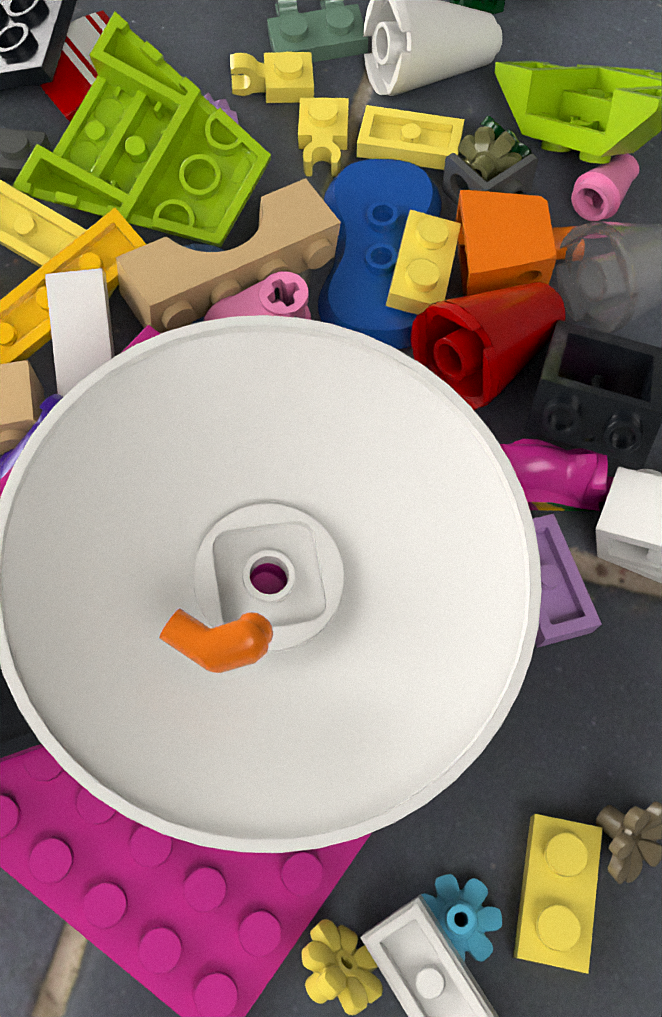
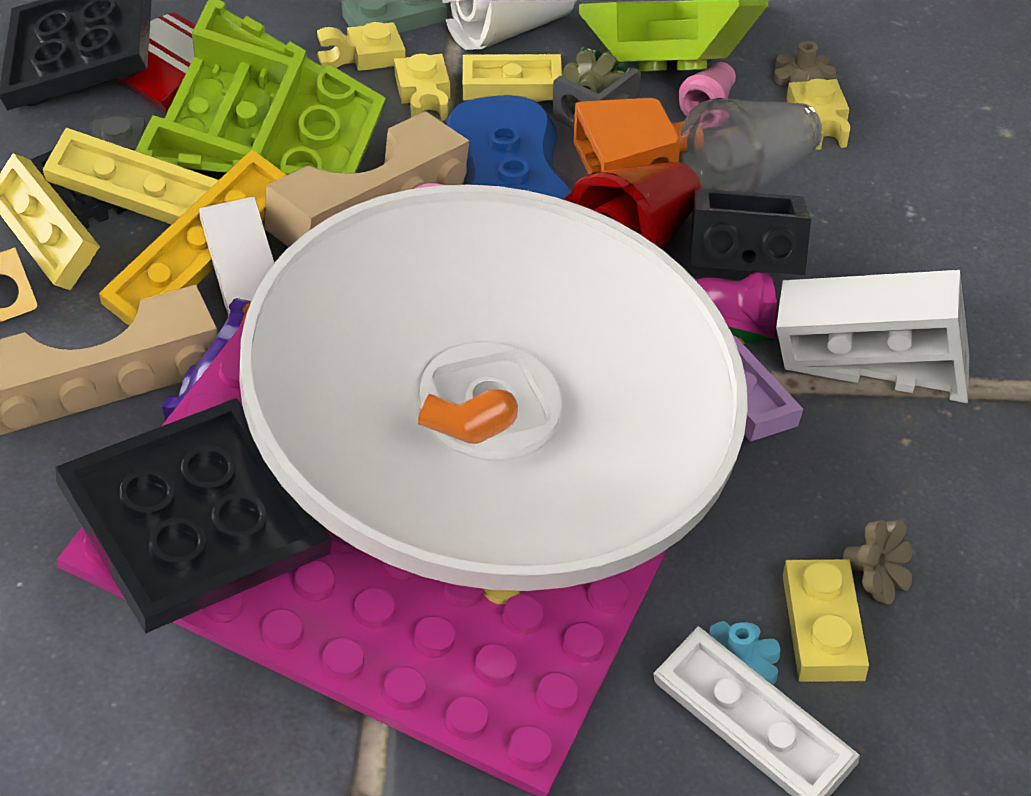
camera: 15 degrees left, 20 degrees down
light yellow plant [301,919,383,1015] -> none
light yellow plate [386,210,461,315] -> none

